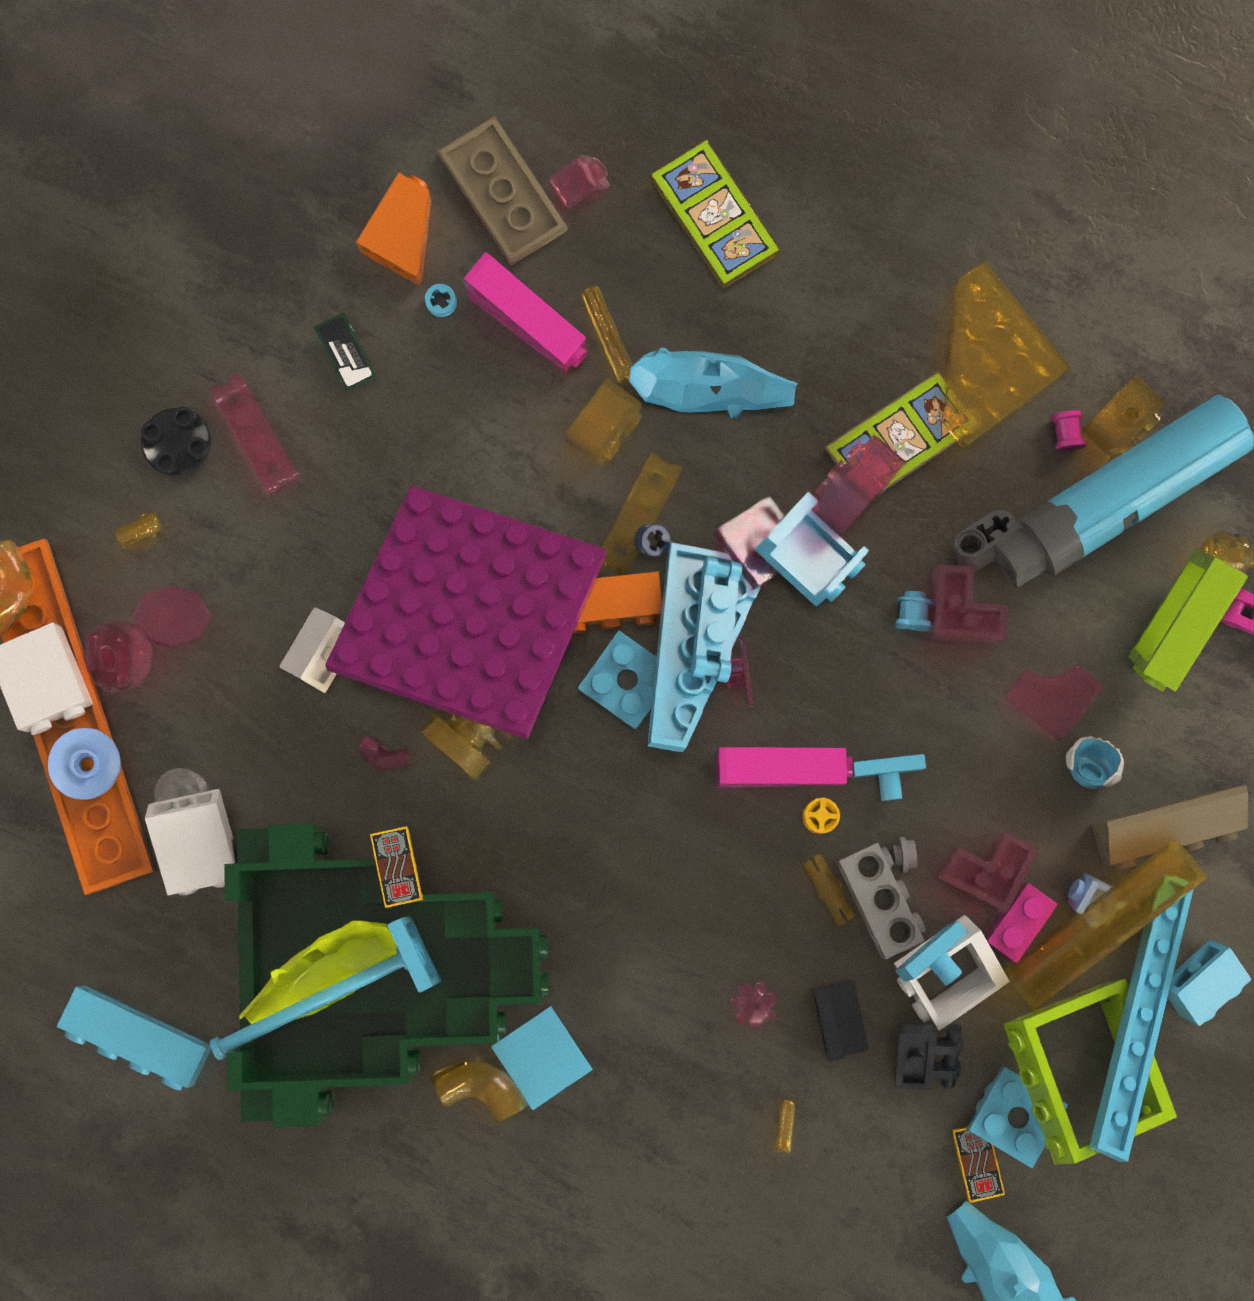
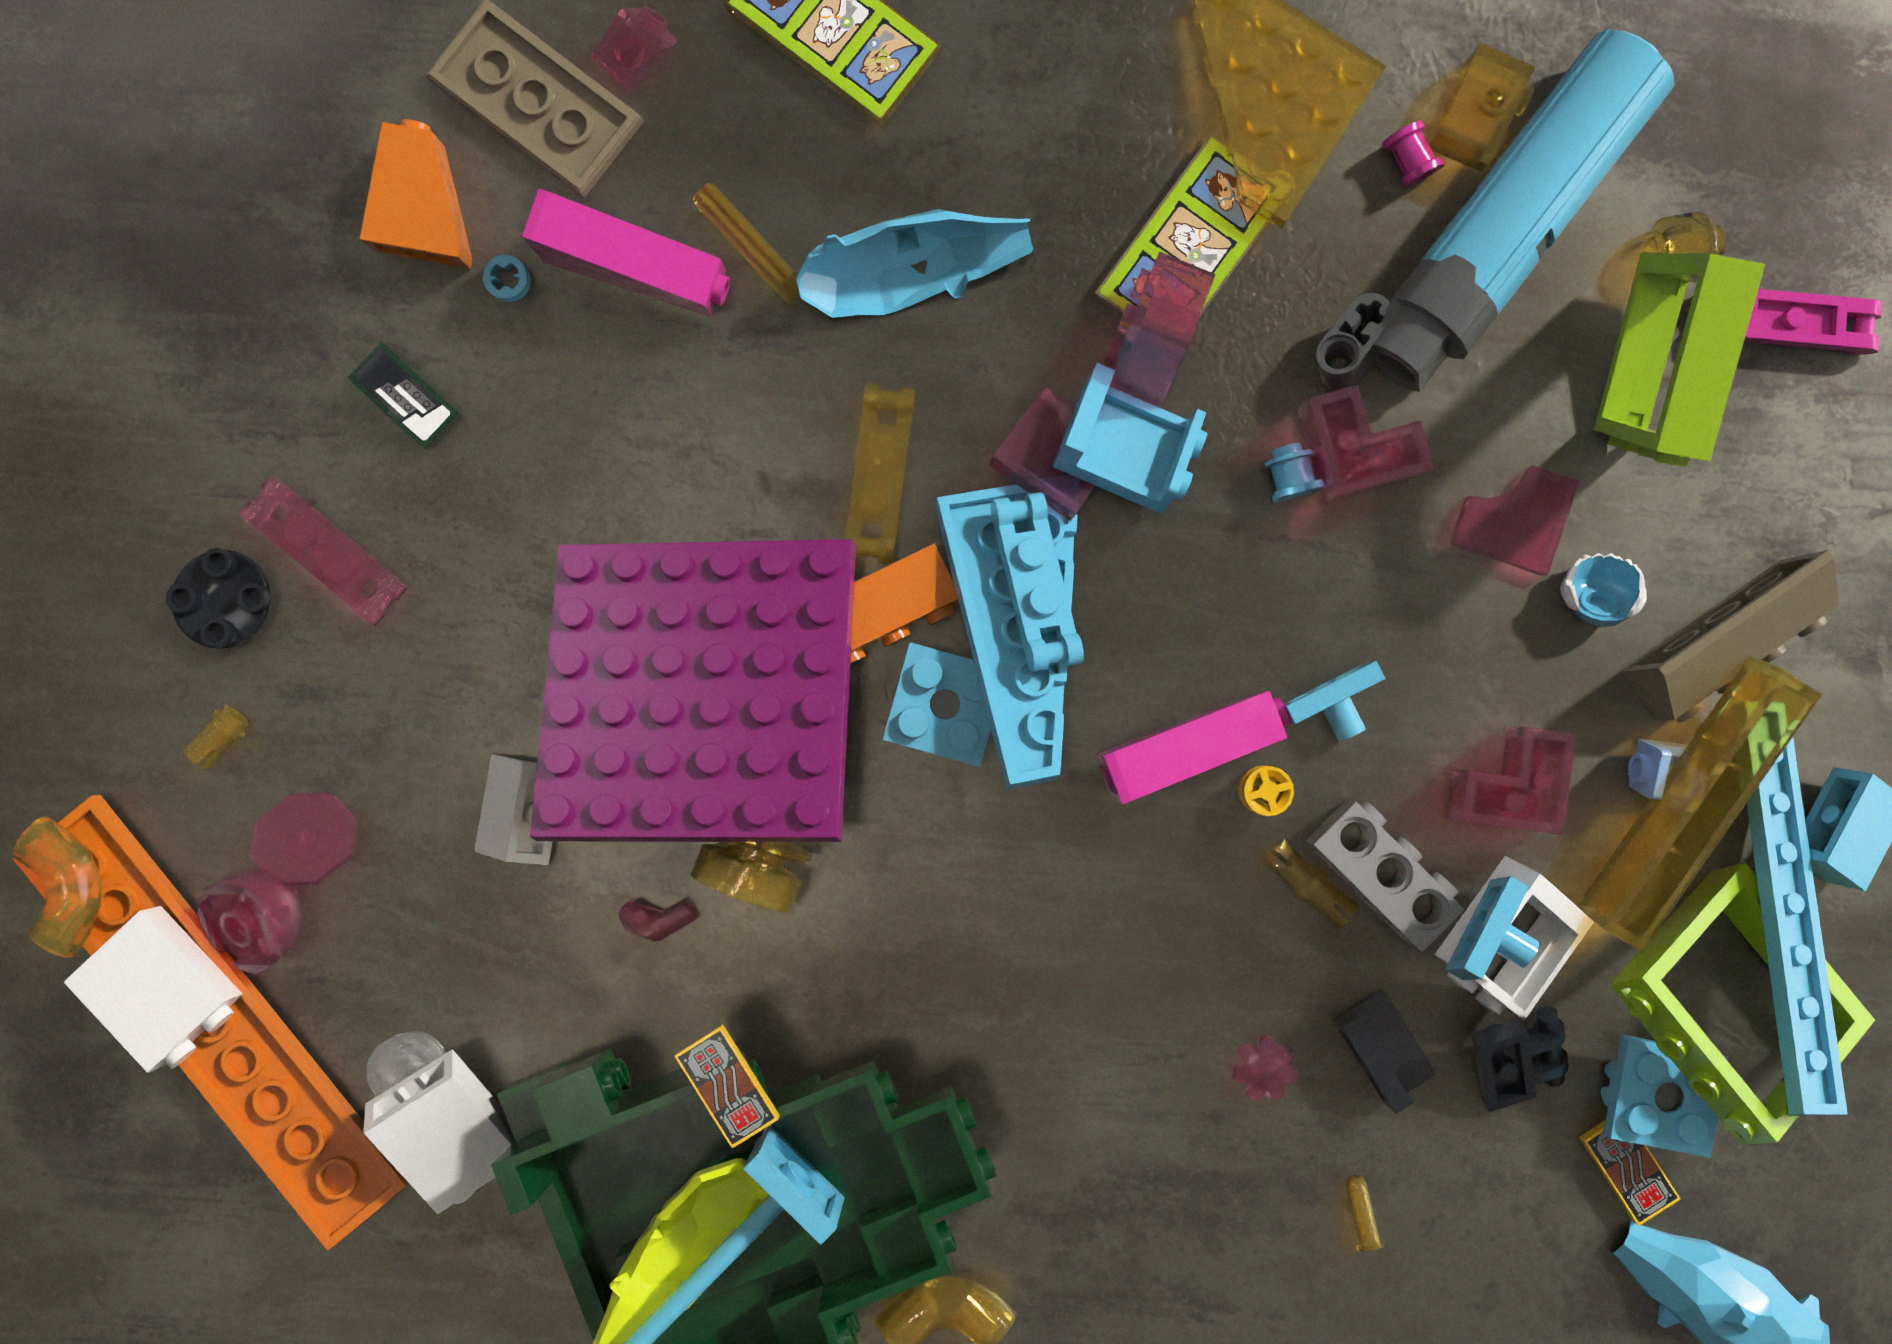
camera: 20 degrees left, 5 degrees up
light blue dish [48,728,121,800] -> none
medium azure piece [491,1006,593,1110] -> none
clear yellow brick [565,378,642,465] -> none
dark blue bush [634,524,670,556] -> none
clear pink piece [727,635,754,708] -> none
light grey plate [892,837,917,873] -> none
dark pink brick [984,883,1058,963] -> none

